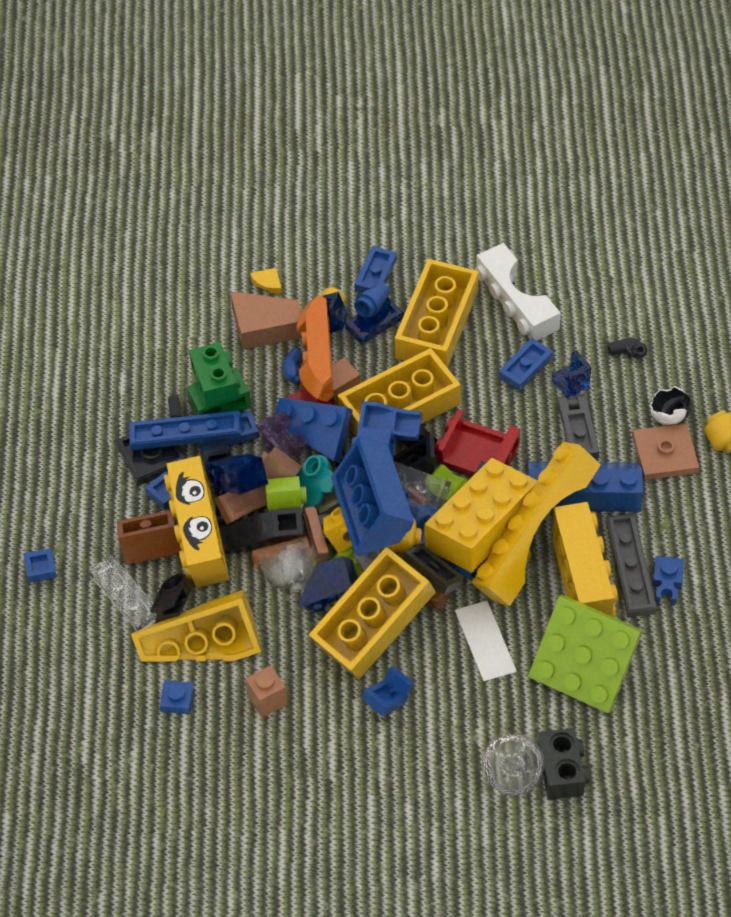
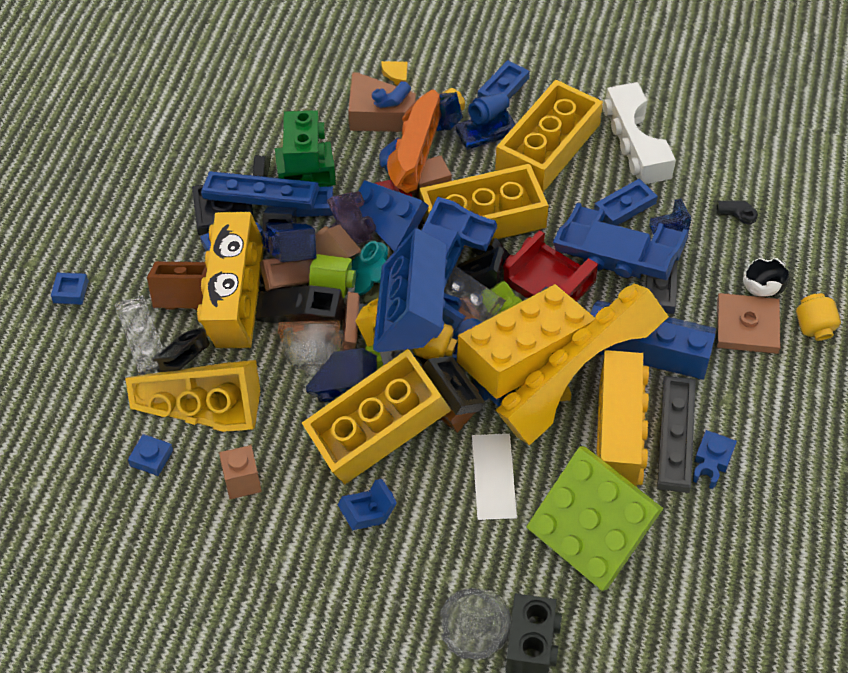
camera: 15 degrees right, 0 degrees up
none -> blue arm [372,81,411,108]
none -> blue bracket [553,202,689,280]

